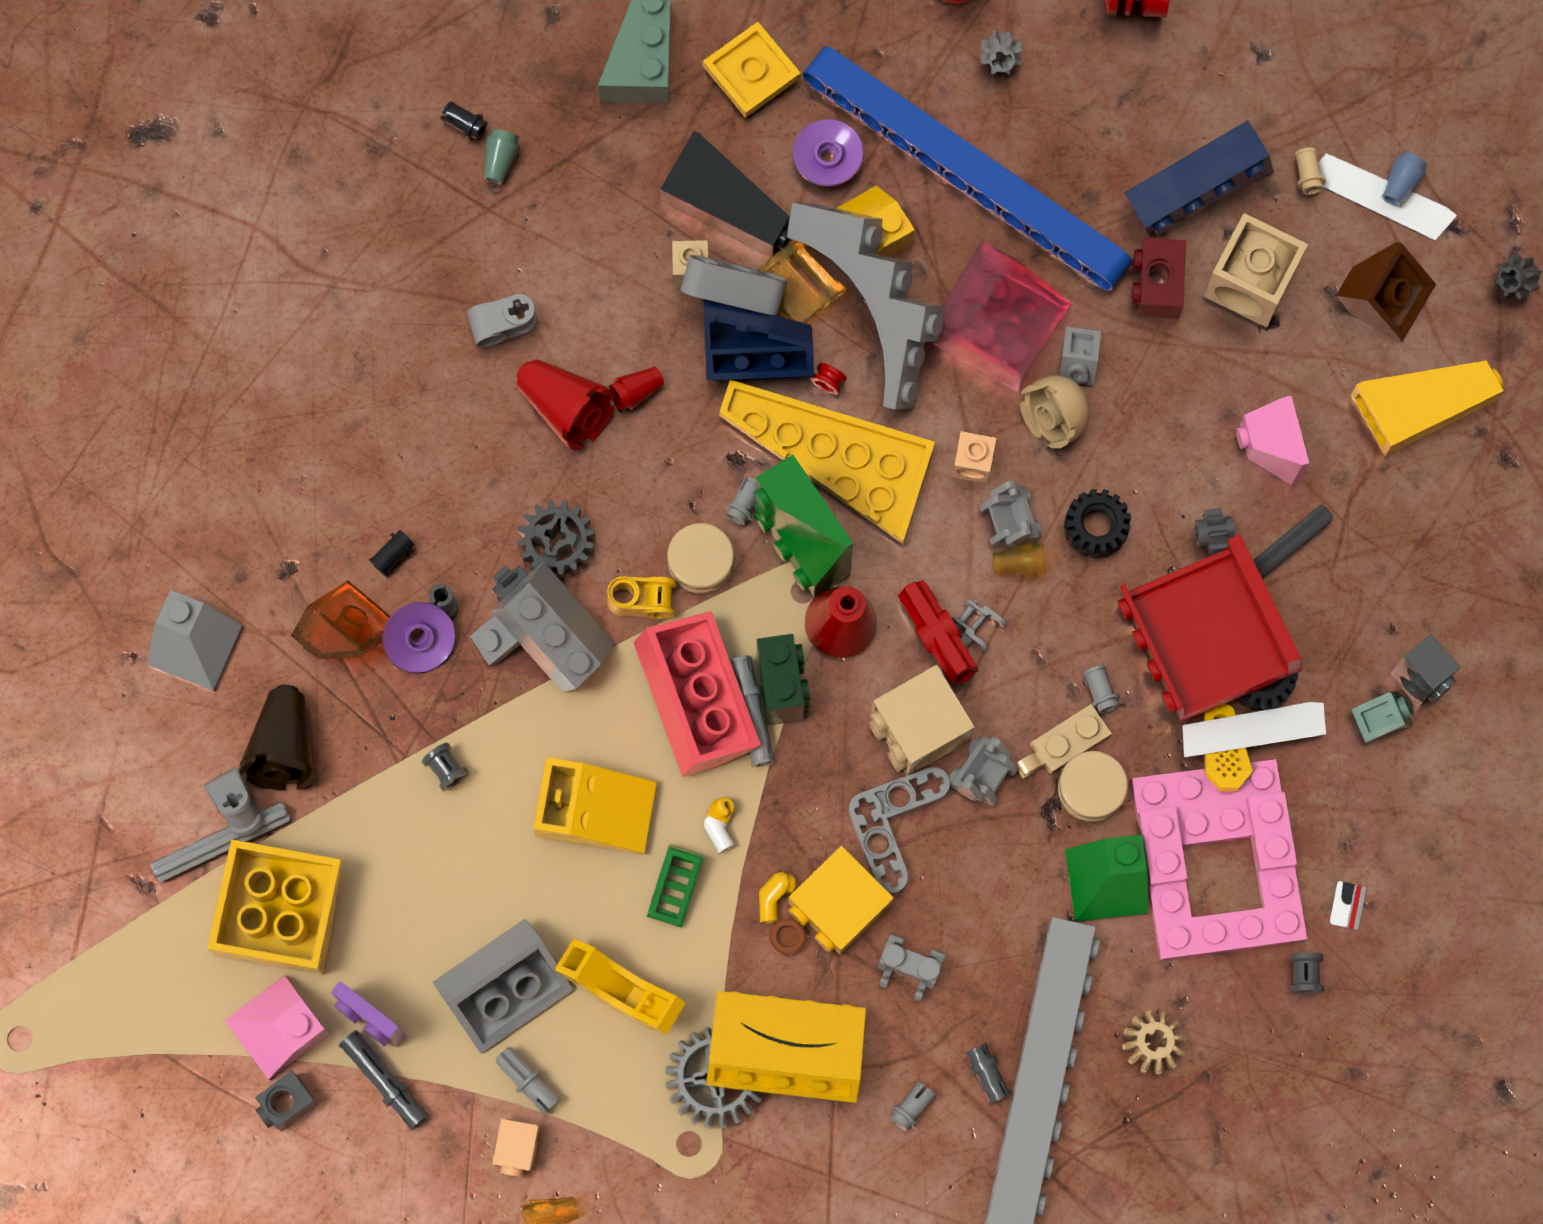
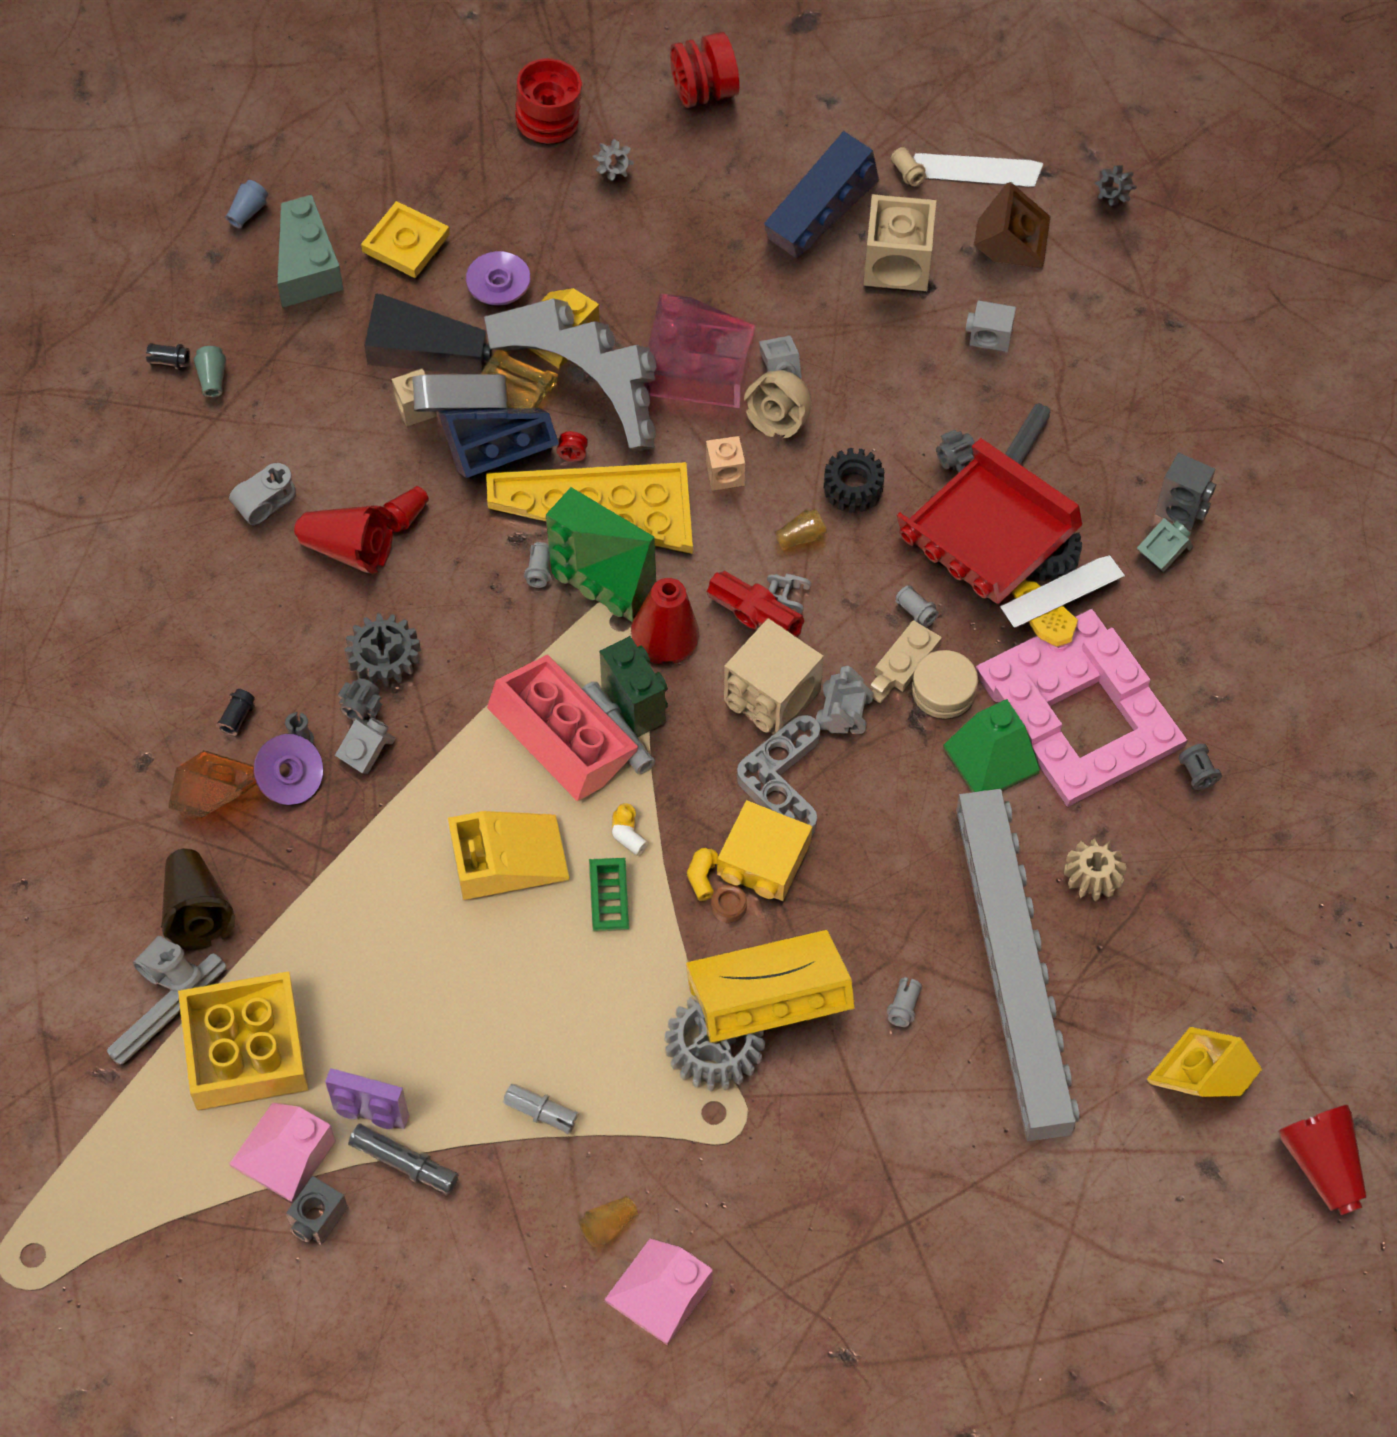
camera: 20 degrees left, 15 degrees down
light grey slope [147,590,243,692] -> none
dark grey bush [421,742,469,791] -> none
light grey slope [433,919,573,1054] -> none
light grey slope [490,562,615,692] -> none
light nougat brick [493,1119,541,1177] -> none
yellow arch [554,938,686,1035] -> none
yellow piece [607,576,676,620] -> none
tan head [667,523,734,594] -> none
blue beam [802,46,1133,291] -> none
light grey piece [877,933,946,1002] -> none
dark grey pin [965,1043,1011,1104] -> none
light grey piece [979,481,1042,548] -> none
dark red brick [1131,237,1186,319] -> none
bright pink slope [1236,396,1309,485] -> none
sticker [1330,881,1366,930] -> none
yellow slope [1350,361,1504,456] -> none
sand blue cone [1382,152,1427,207] -> none
none -> light grey brick [965,300,1016,352]

